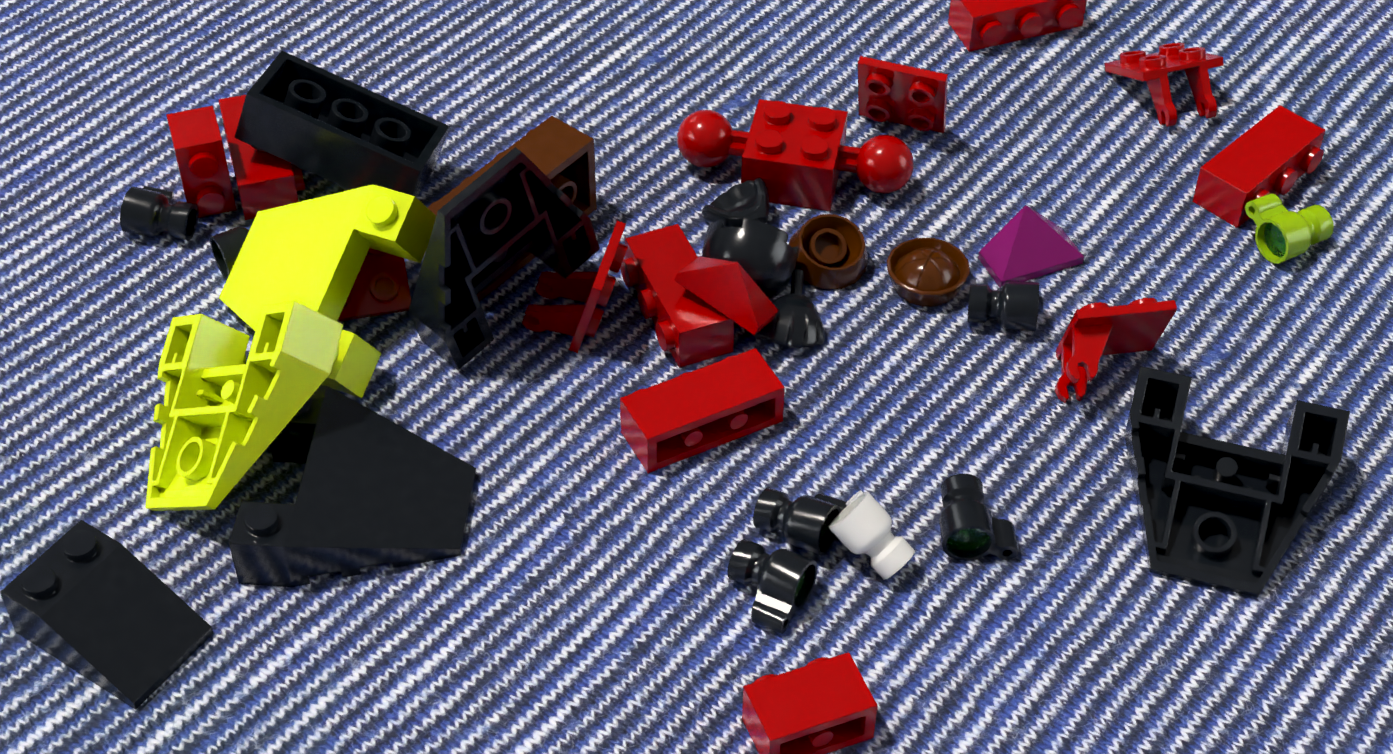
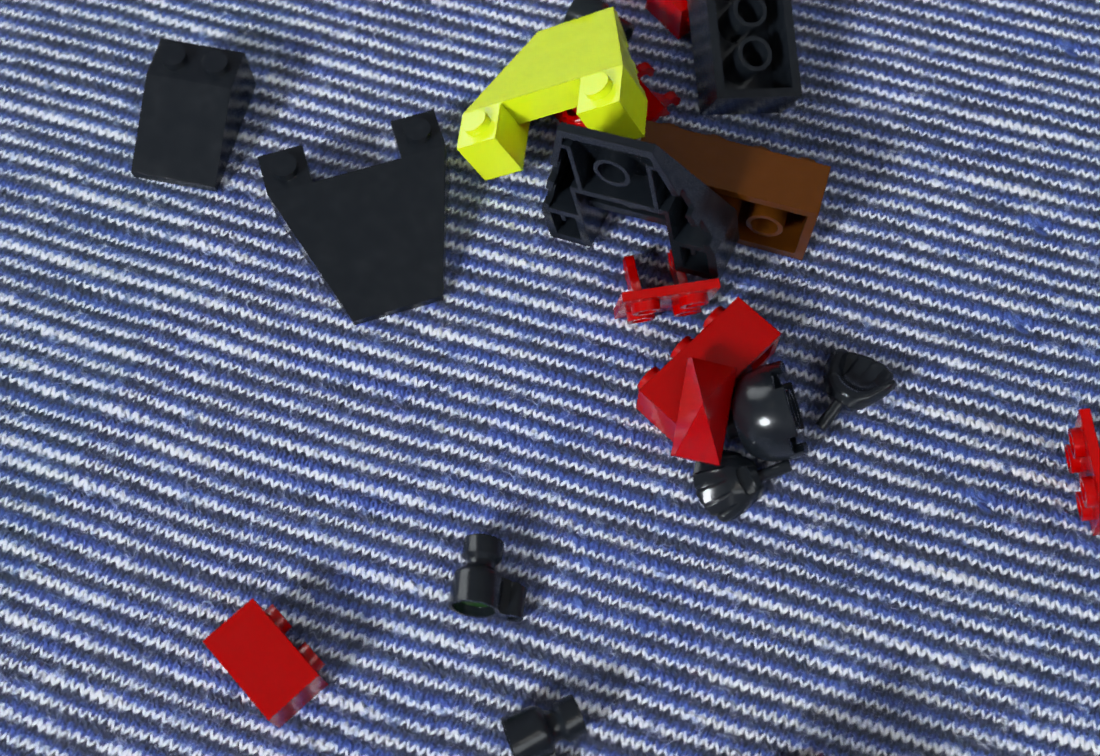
camera: 70 degrees right, 20 degrees up
neon yellow wedge [145,301,343,511] -> none
red brick [620,348,785,473] -> none
red brick [677,99,914,211] -> none
black piece [728,539,818,634] -> none
reddish brown hat [789,214,868,289] -> none
white piece [829,490,915,580] -> none
reddish brown hat [887,238,970,307] -> none
black piece [967,280,1039,332] -> none
magenta slope [978,205,1084,287] -> none

